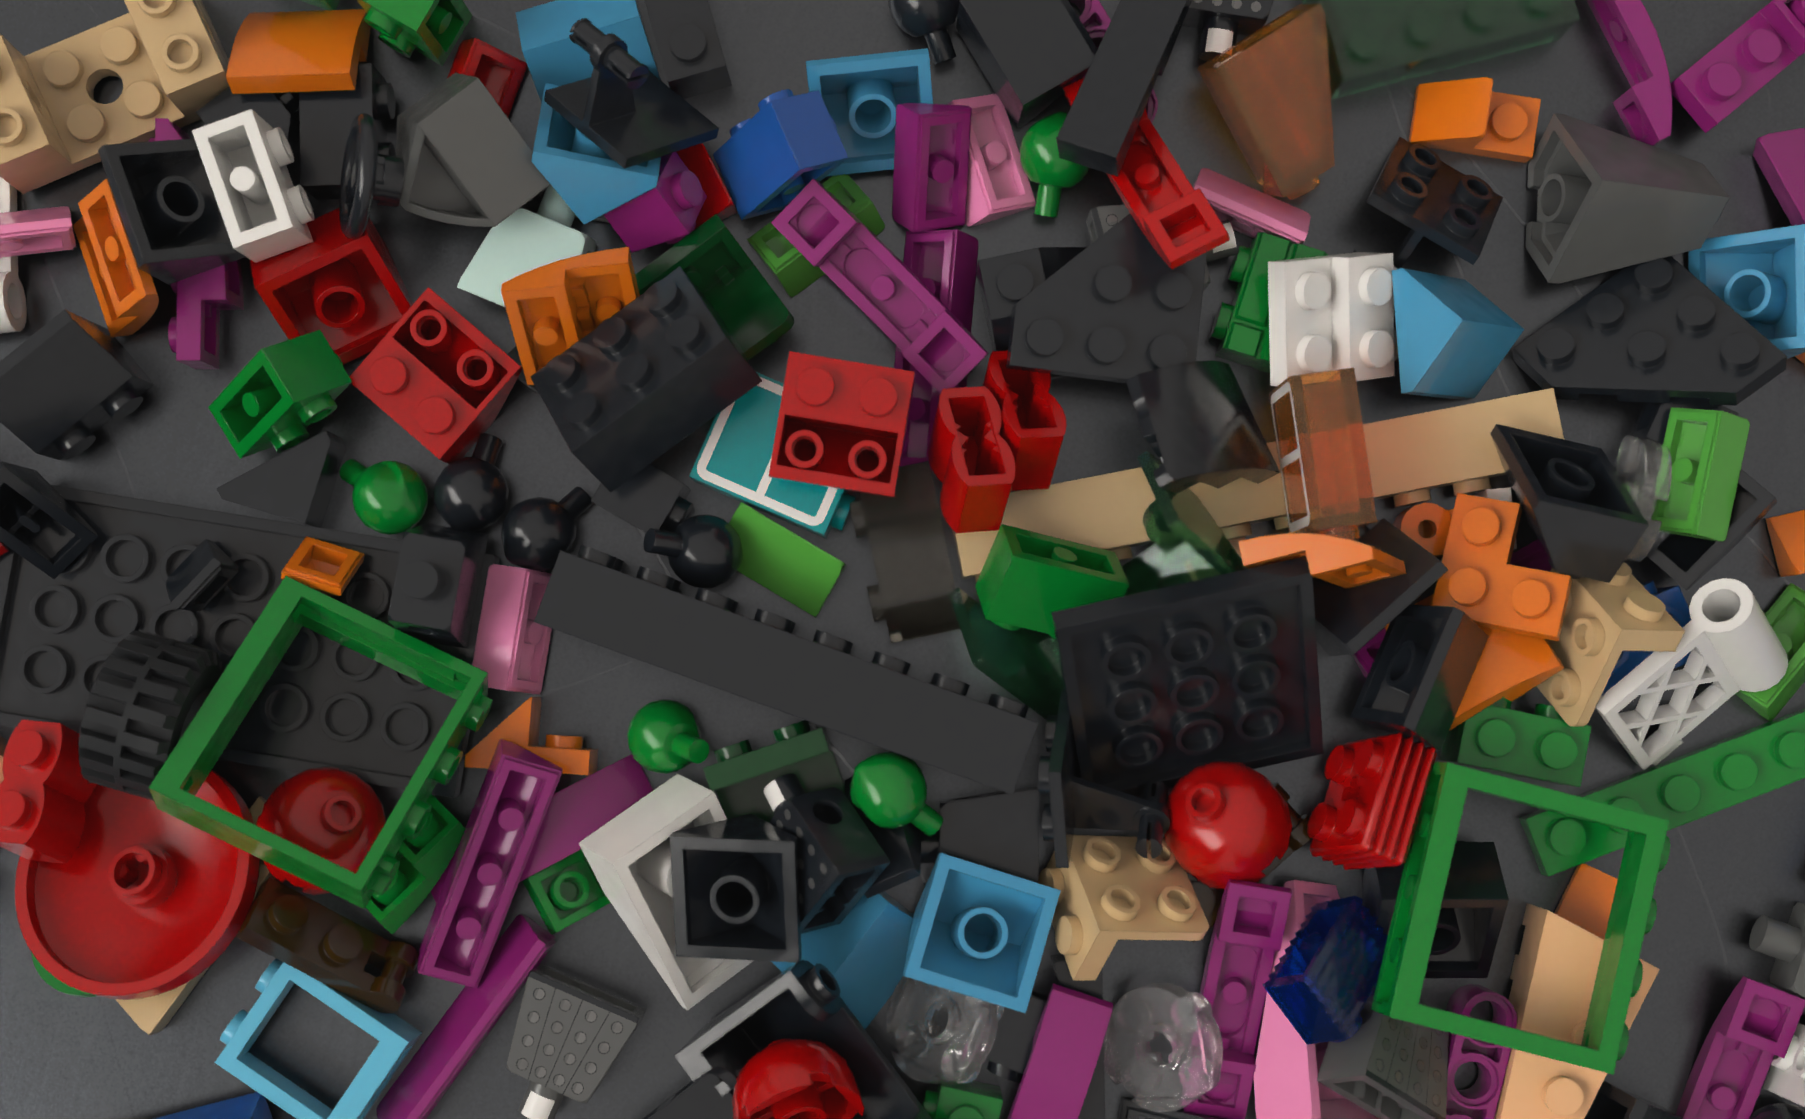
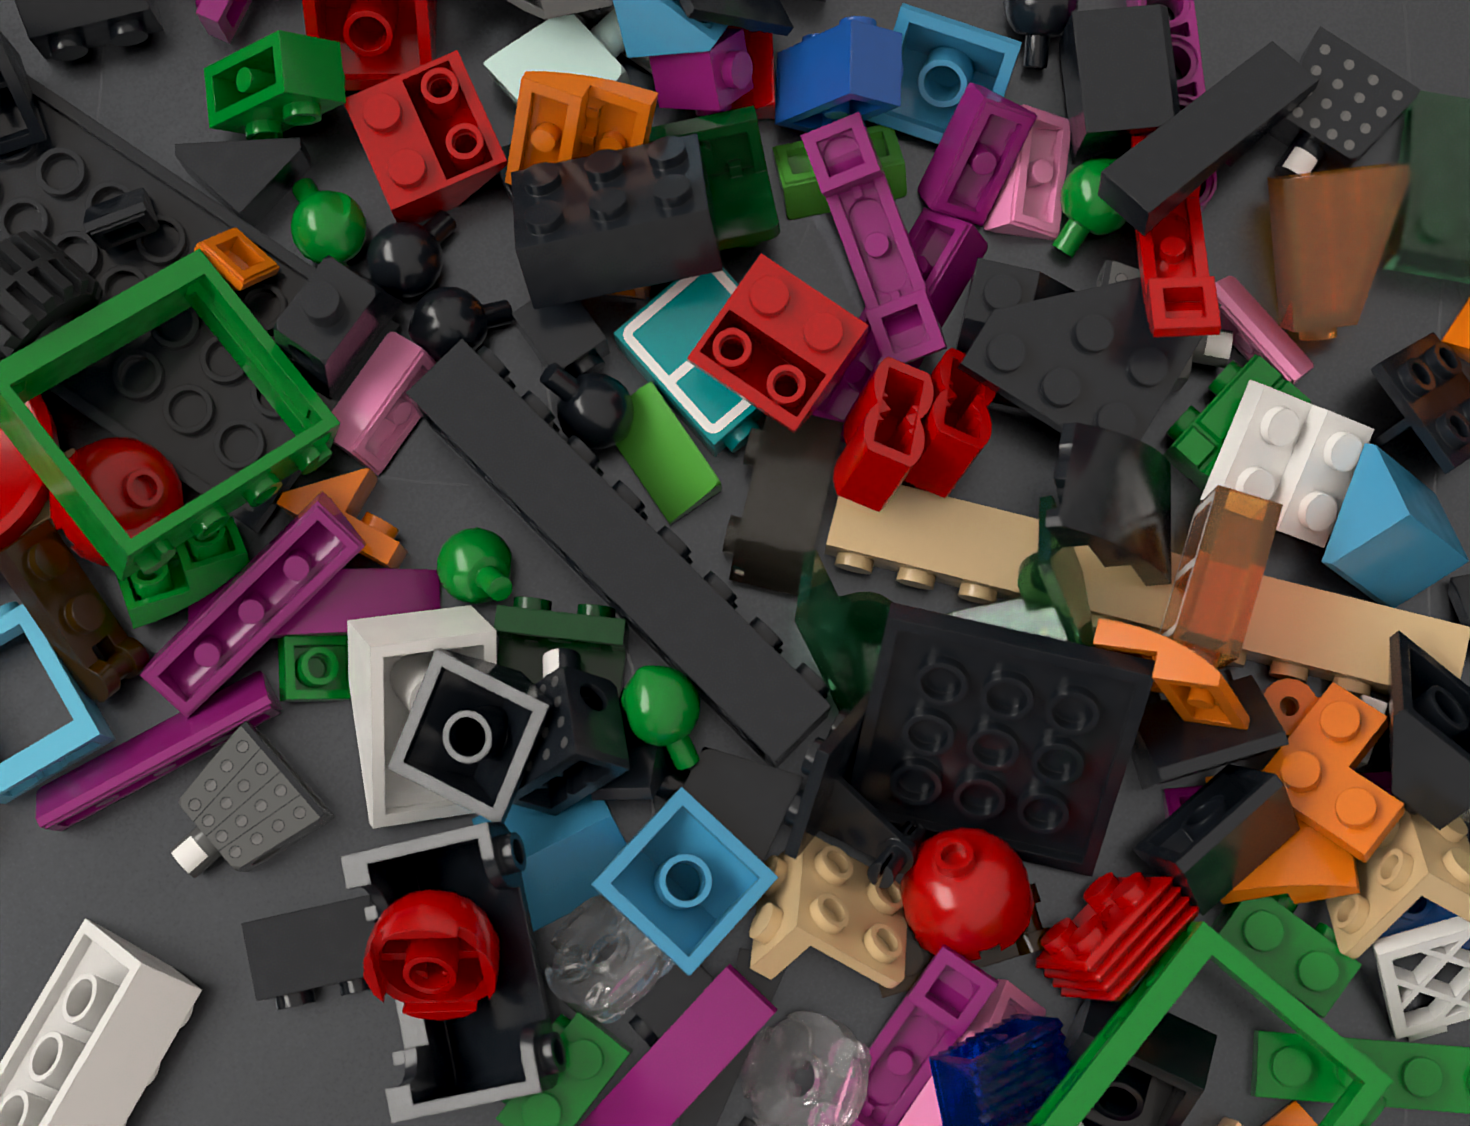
camera: 25 degrees right, 5 degrees down
green brick [975,524,1129,639] -> none

